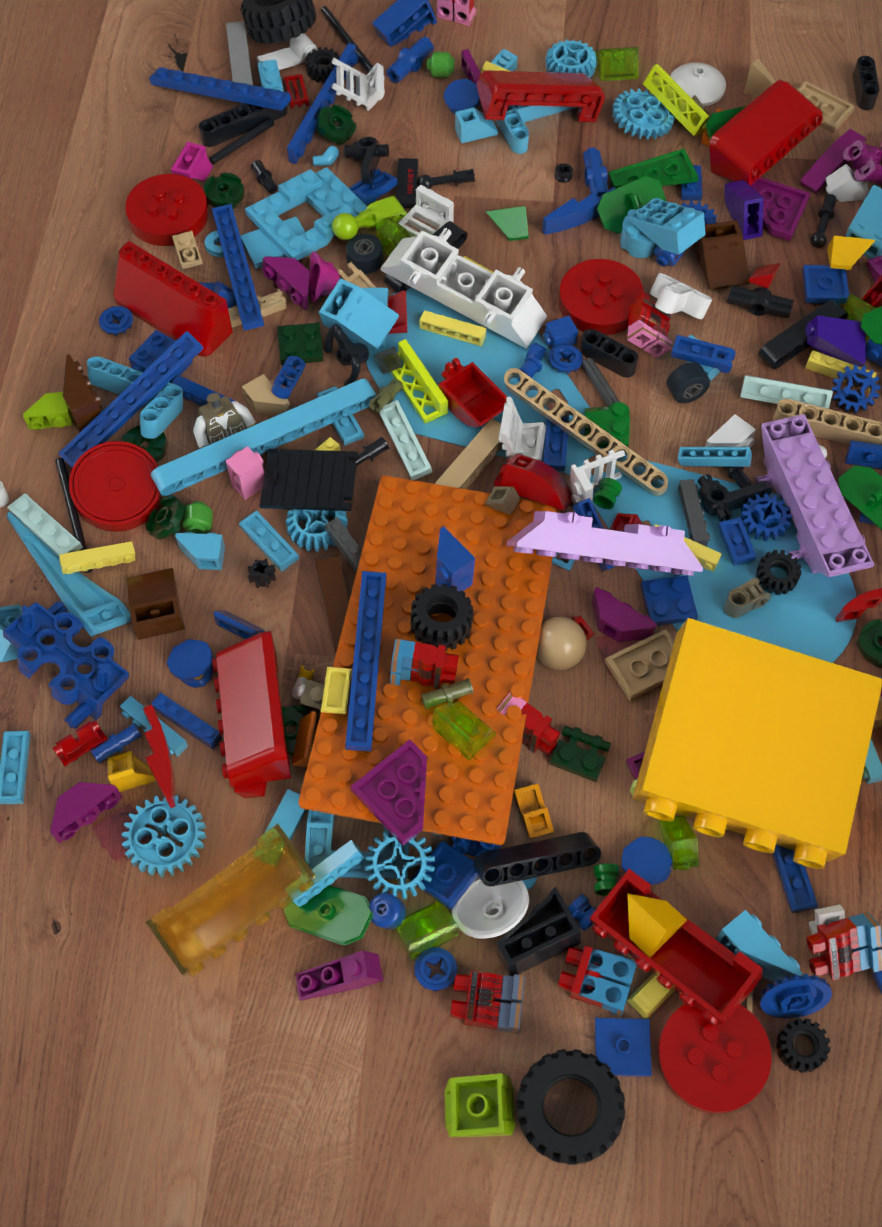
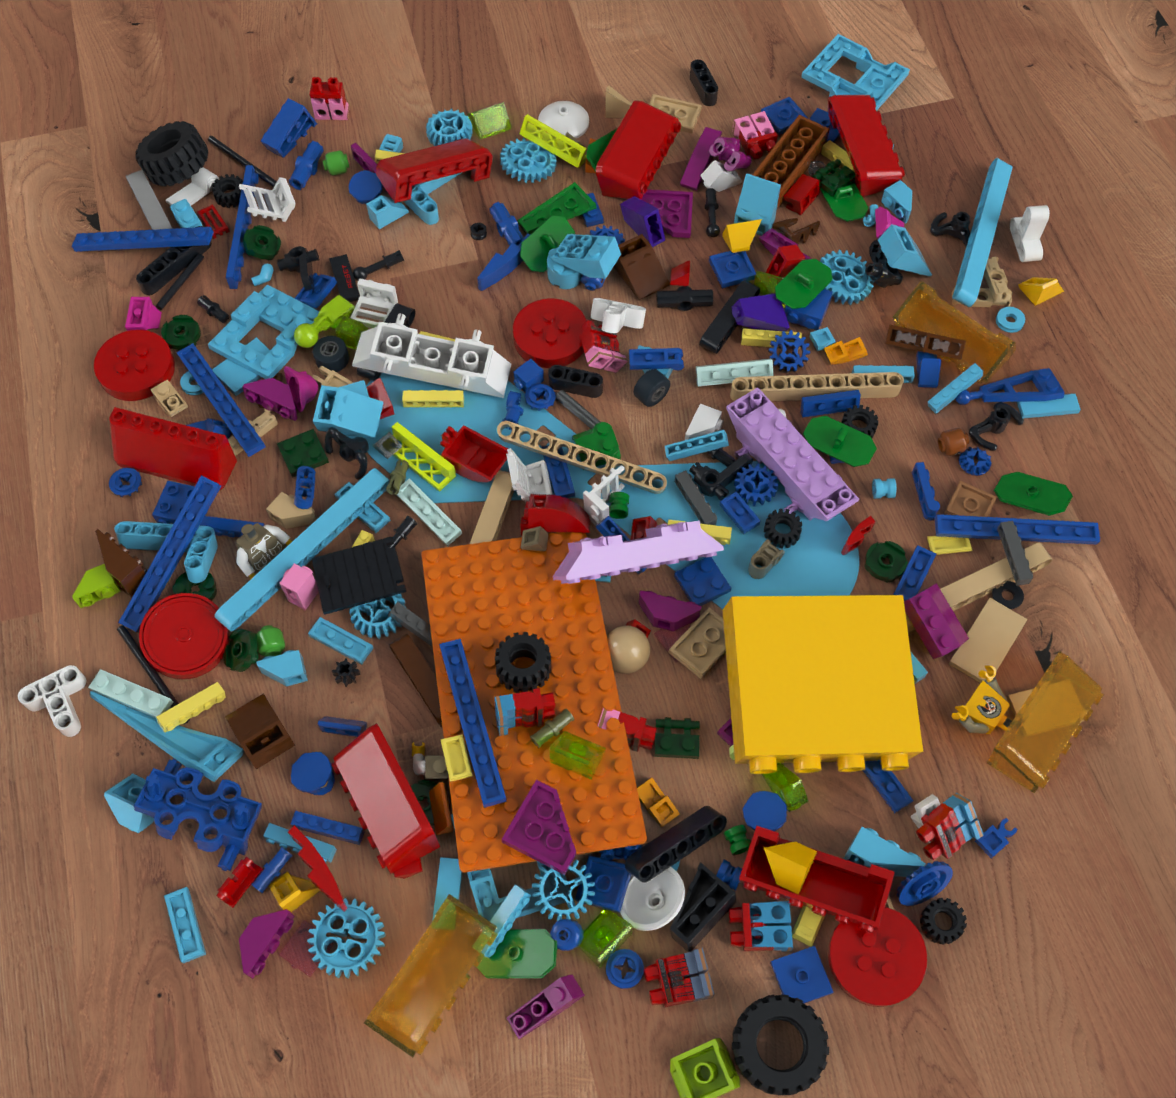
camera: 20 degrees left, 0 degrees up
blue slope [435,526,475,592] -> none
slope [486,206,529,241] -> none

